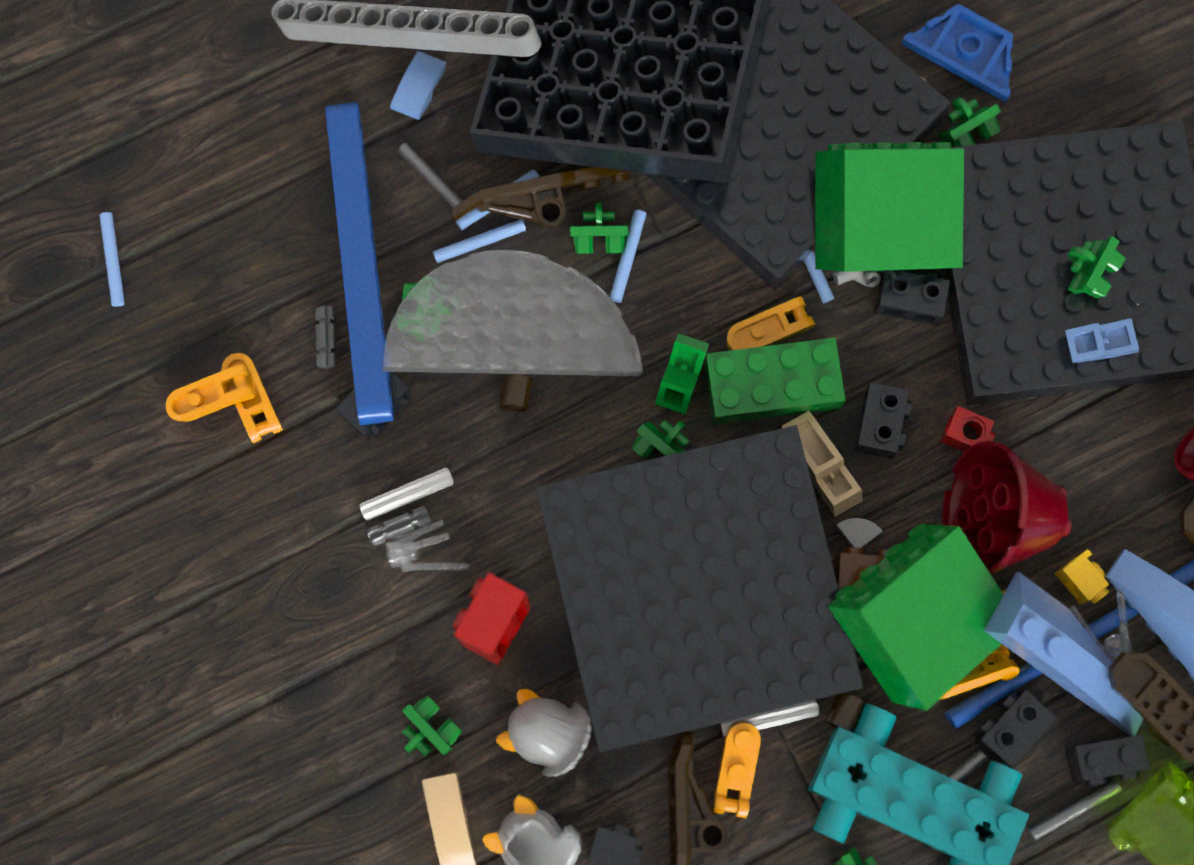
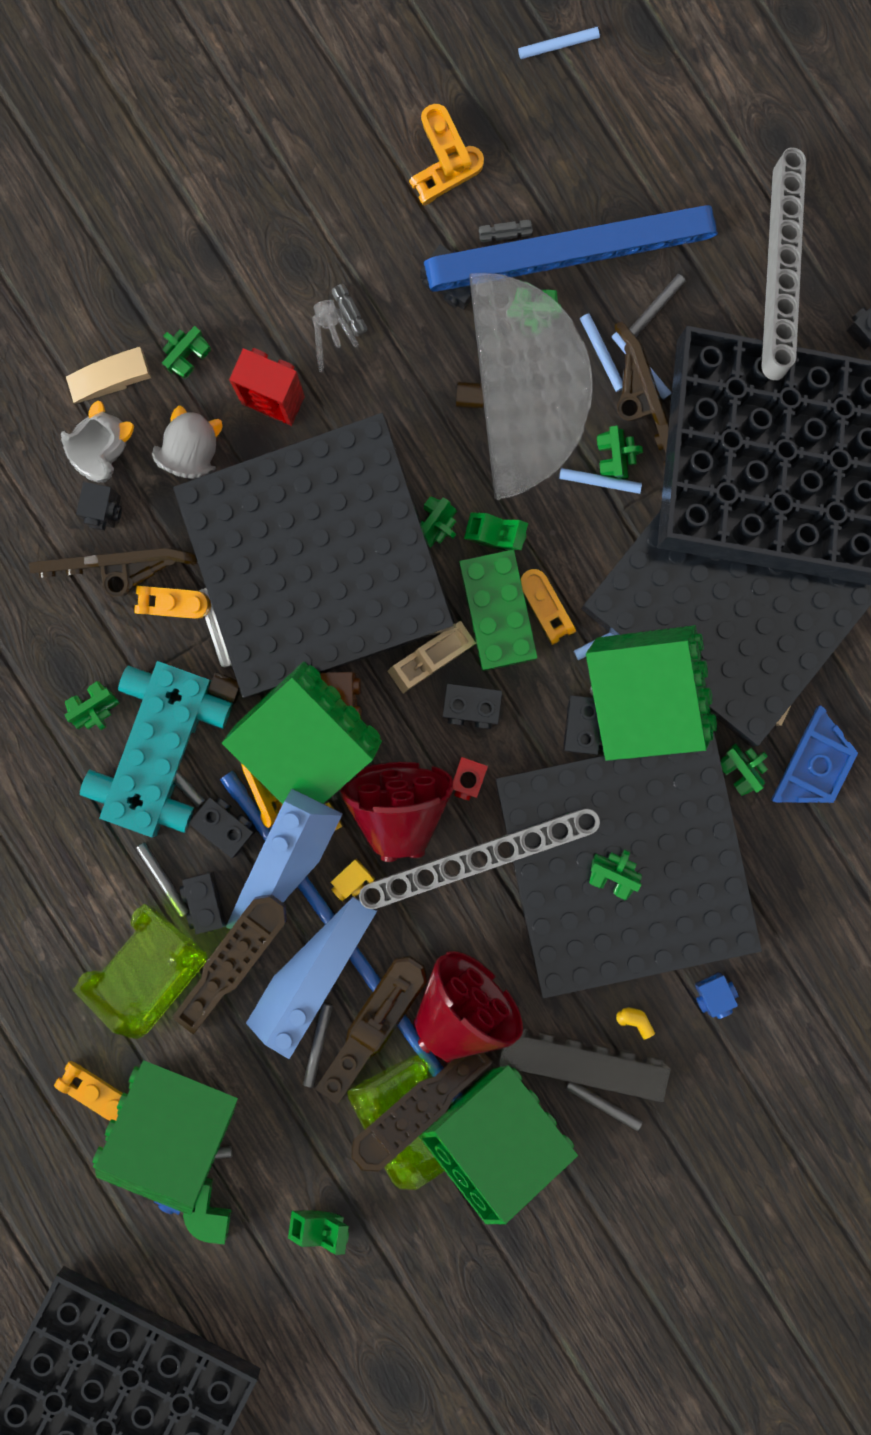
camera: 80 degrees right, 10 degrees up
white axle [360,468,454,520] -> none
medium blue slope [390,51,446,120] -> none
light grey tile [835,518,882,548] -> none
medium blue slope [1065,318,1139,363] -> none
clear plant [1069,590,1133,662] -> none
none -> light grey beam [359,808,600,909]

